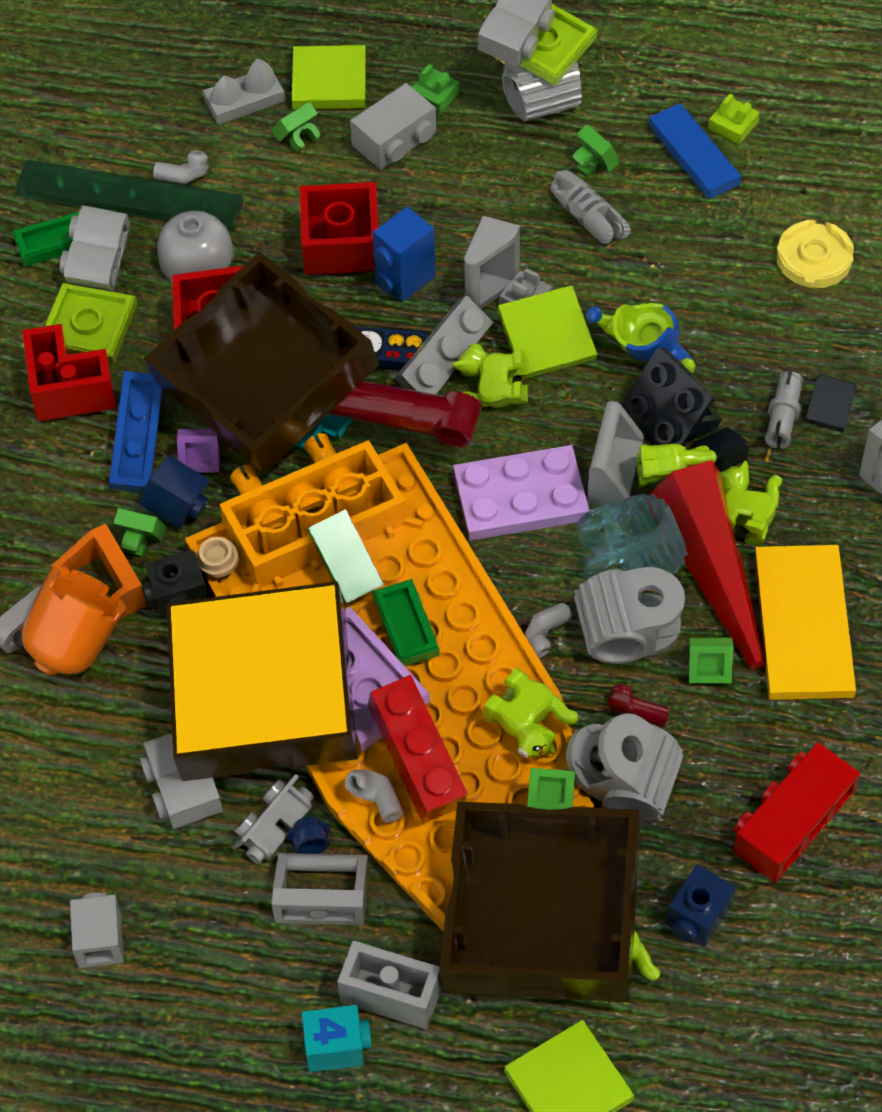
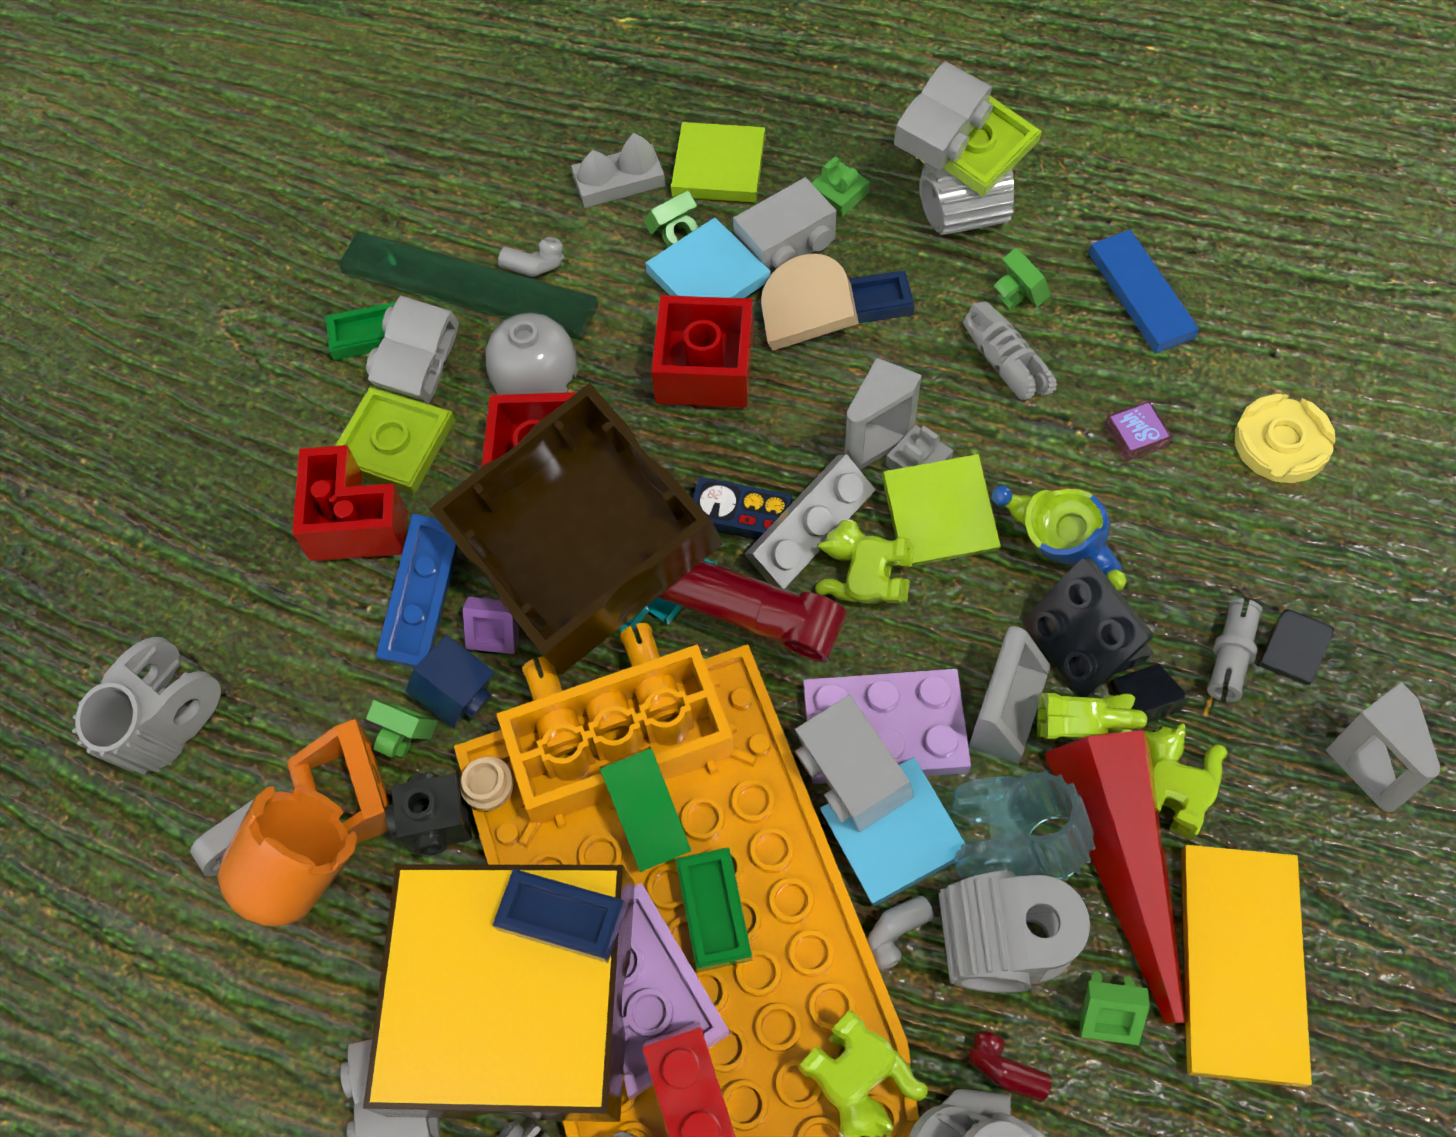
camera: 10 degrees right, 5 degrees up
blue brick [373,207,436,302] -> none
lime tile [708,93,760,145] -> none
none -> dark blue tile [492,869,627,963]
none -> medium azure tile [645,217,770,298]
none -> tan tile [761,254,859,351]
none -> light grey brick [795,694,914,832]
none -> medium azure tile [820,757,969,907]
none -> dark blue tile [849,270,915,323]
none -> tile [1104,400,1173,462]

